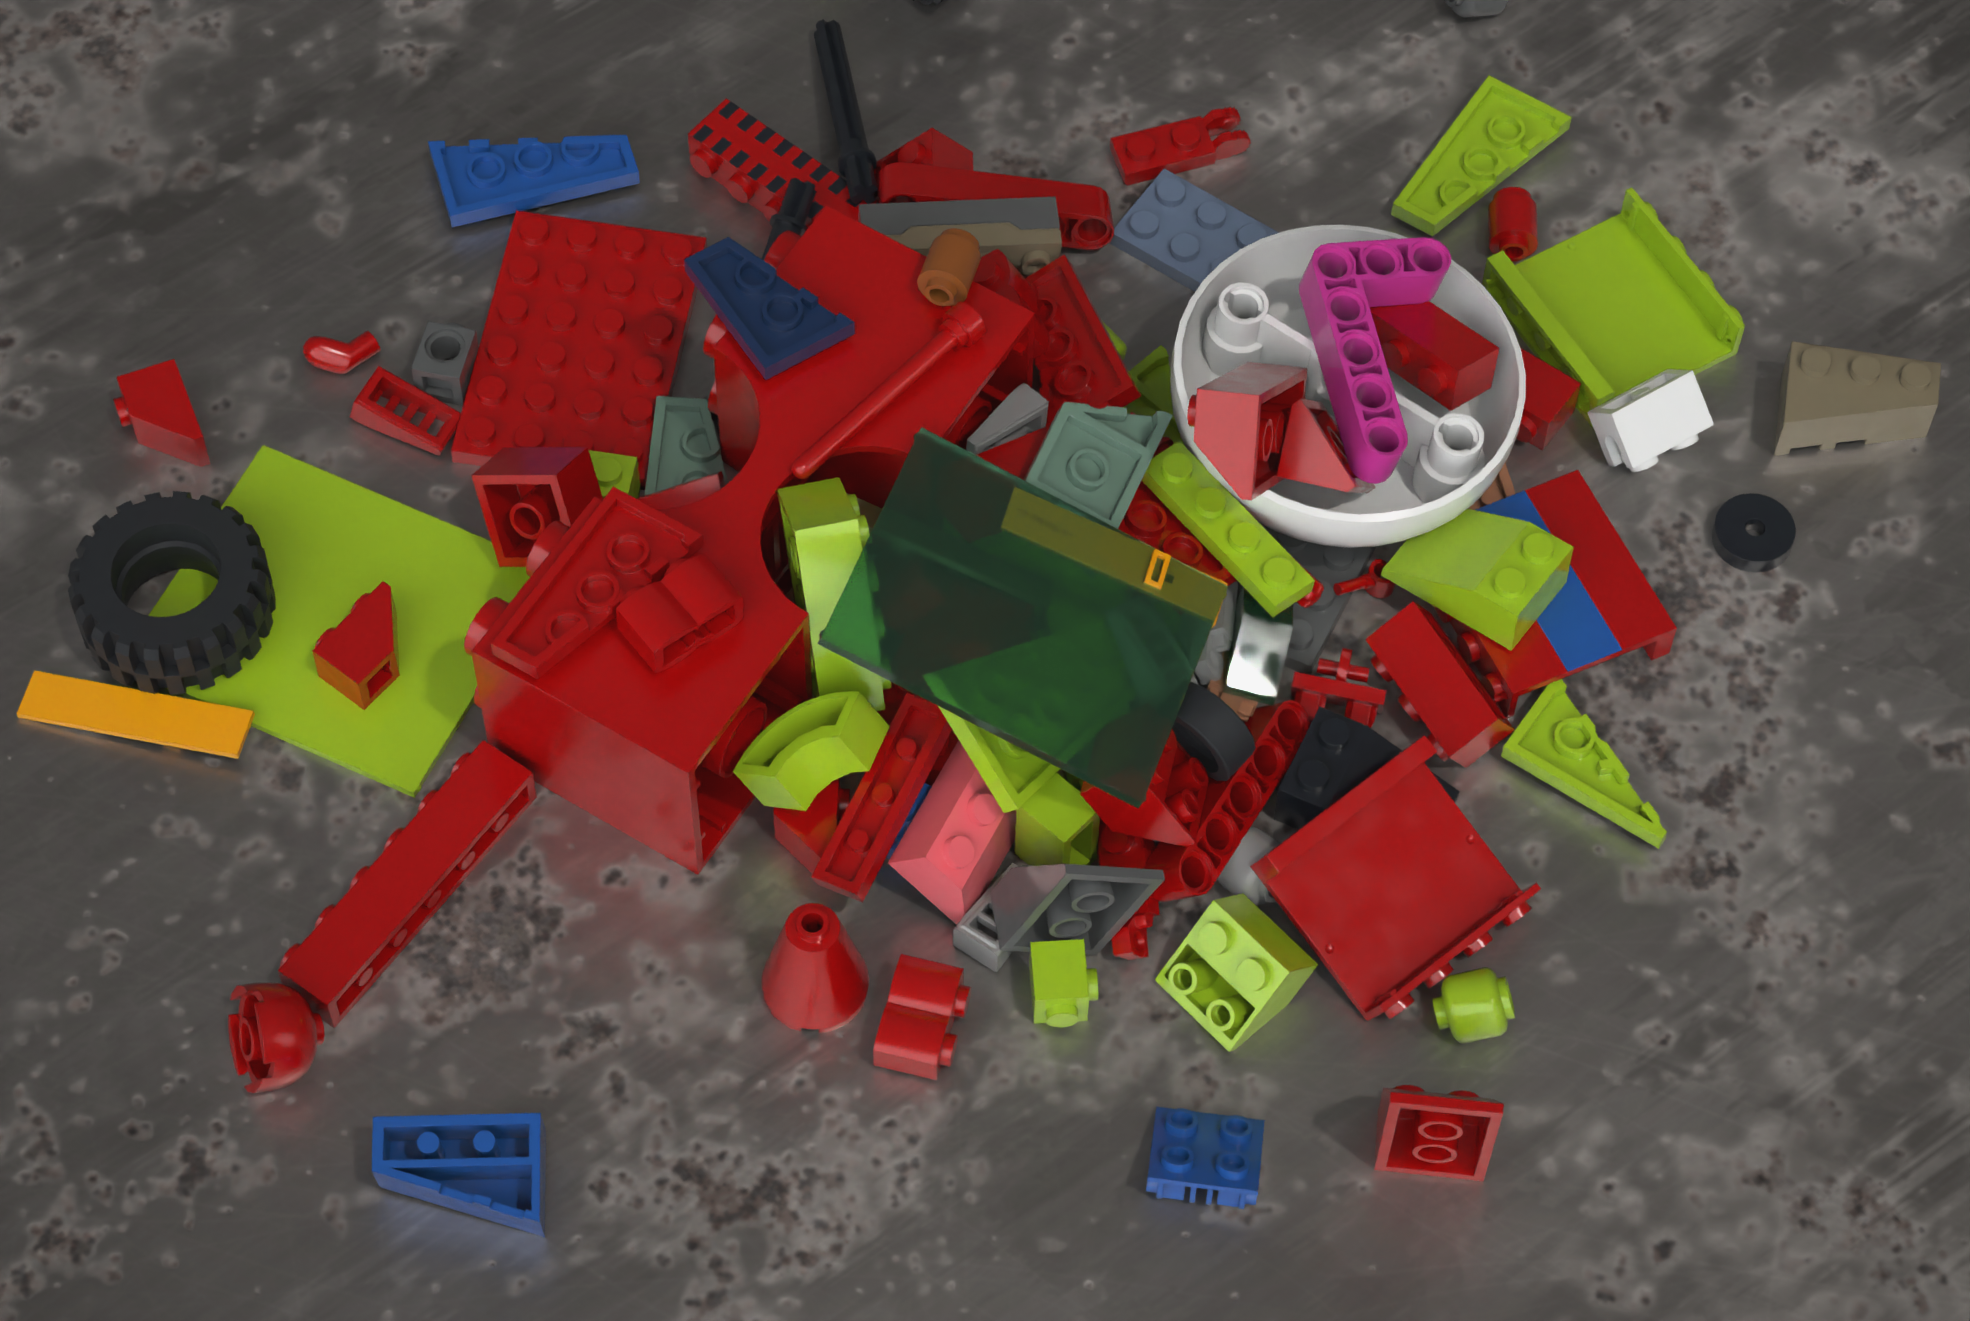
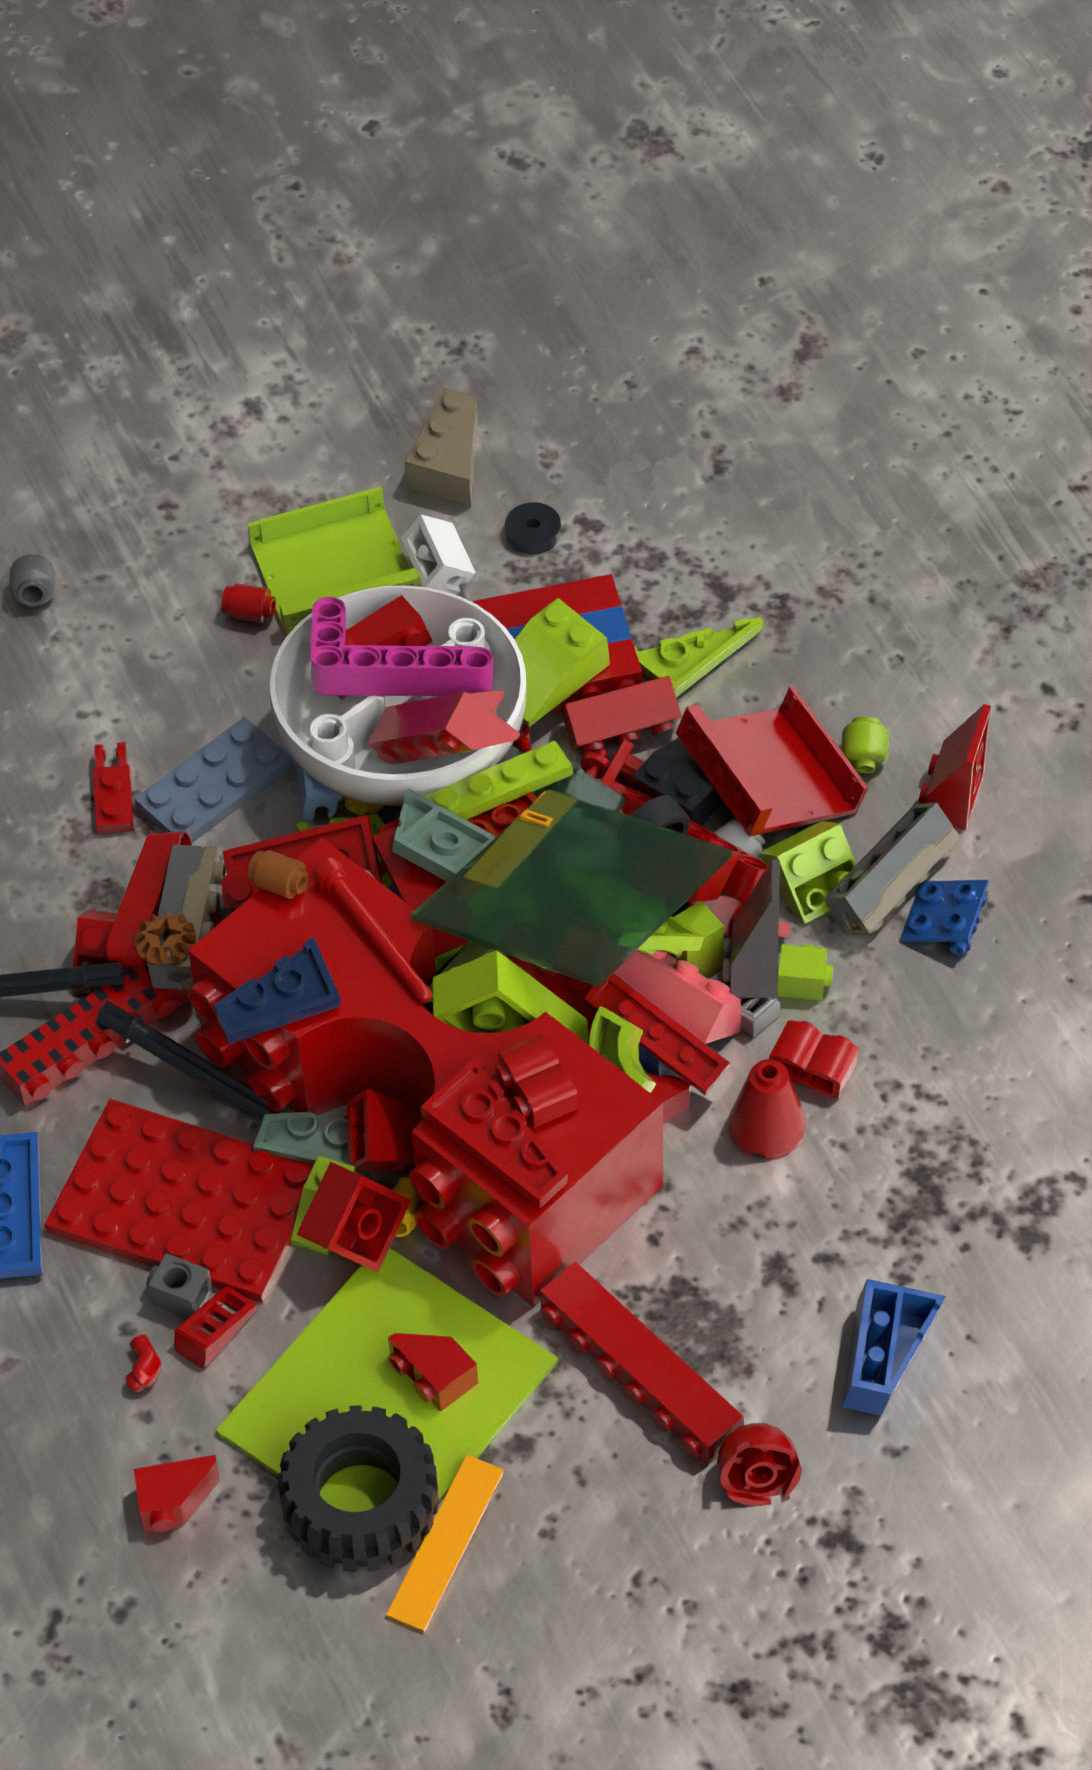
camera: 75 degrees left, 5 degrees down
lime wing [1391,75,1572,236] -> none
none -> dark orange gear [134,910,196,965]
none -> piece [823,802,960,934]

